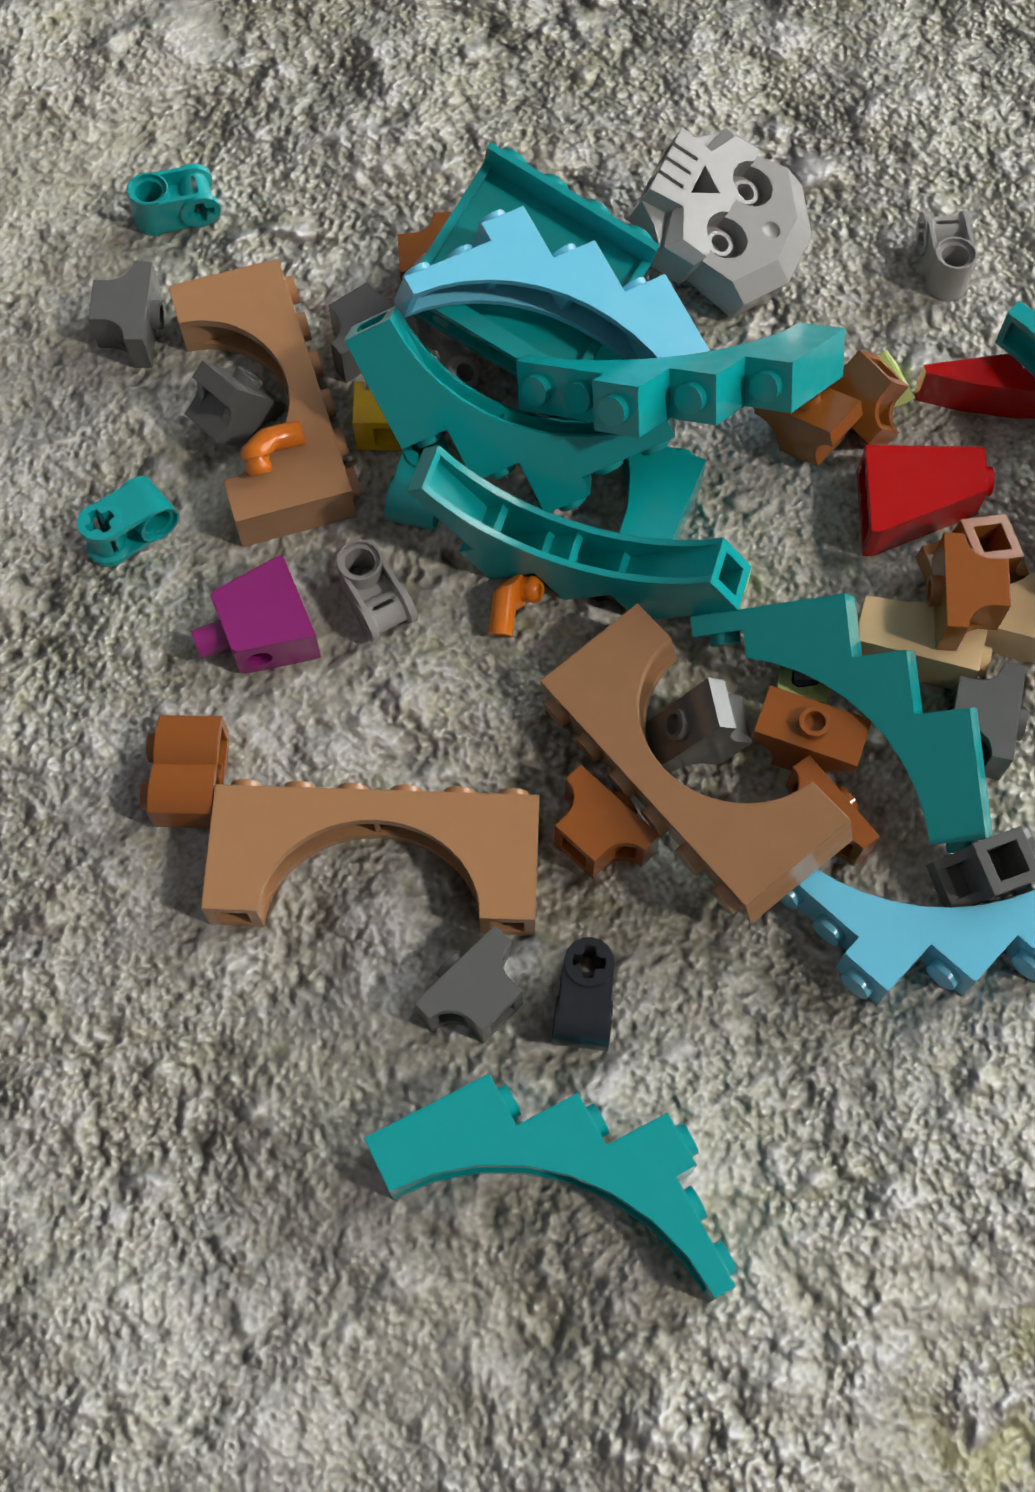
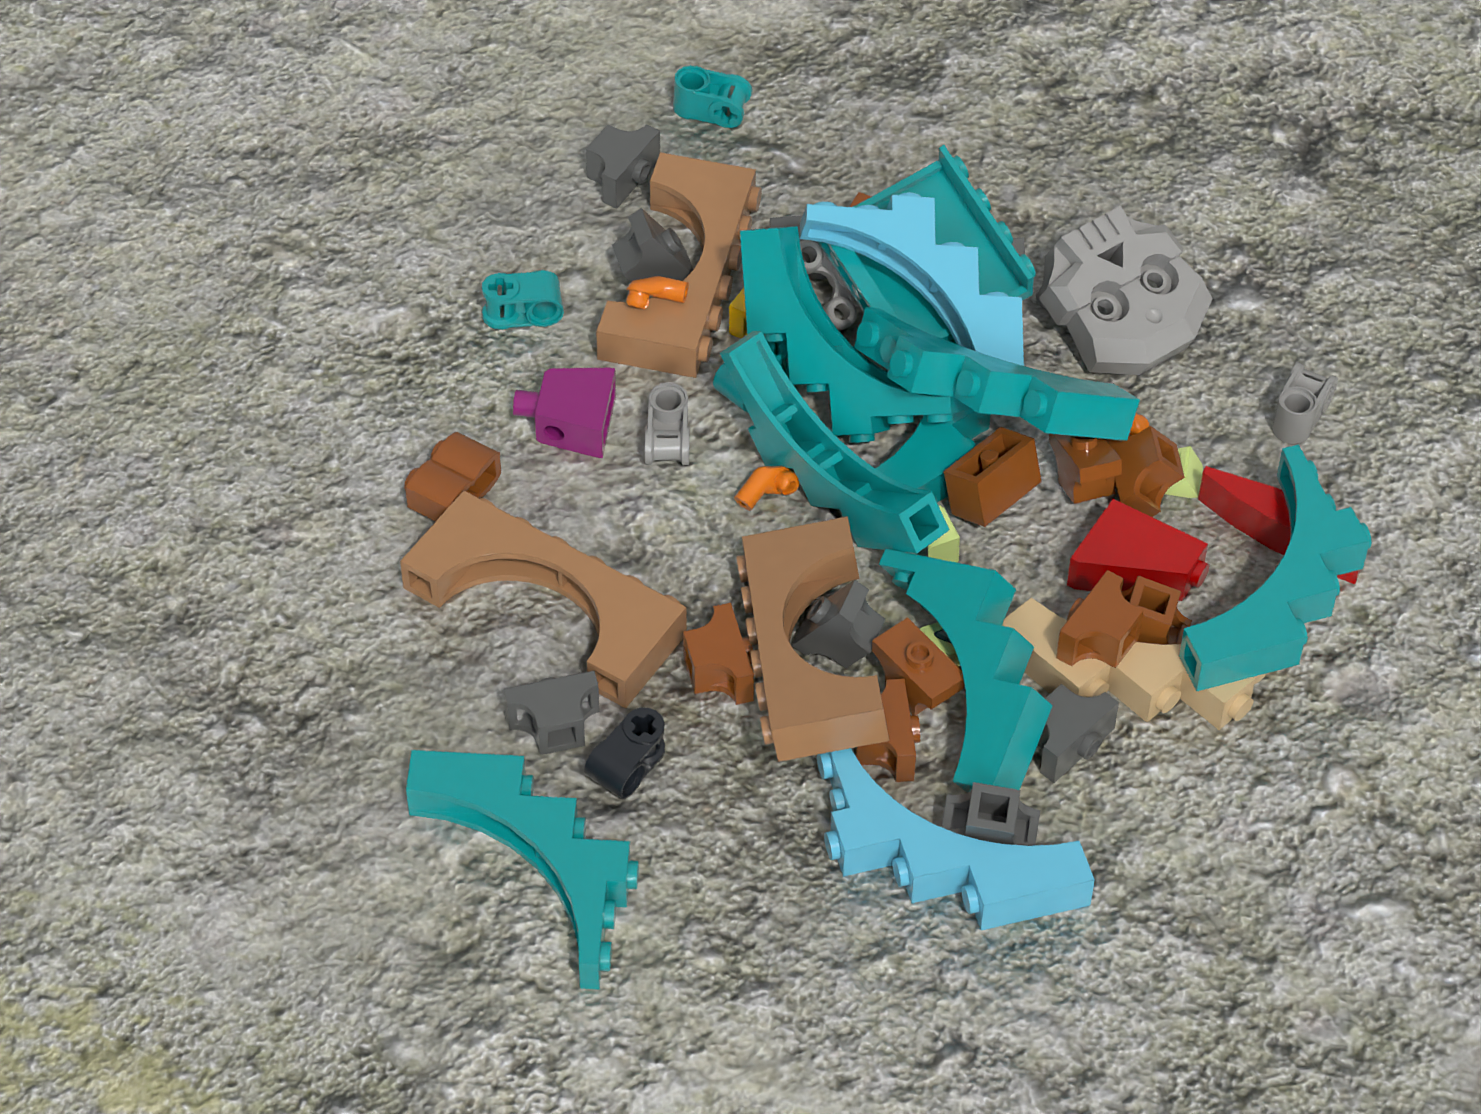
camera: 30 degrees right, 15 degrees down
none -> dark orange brick [944,427,1042,527]

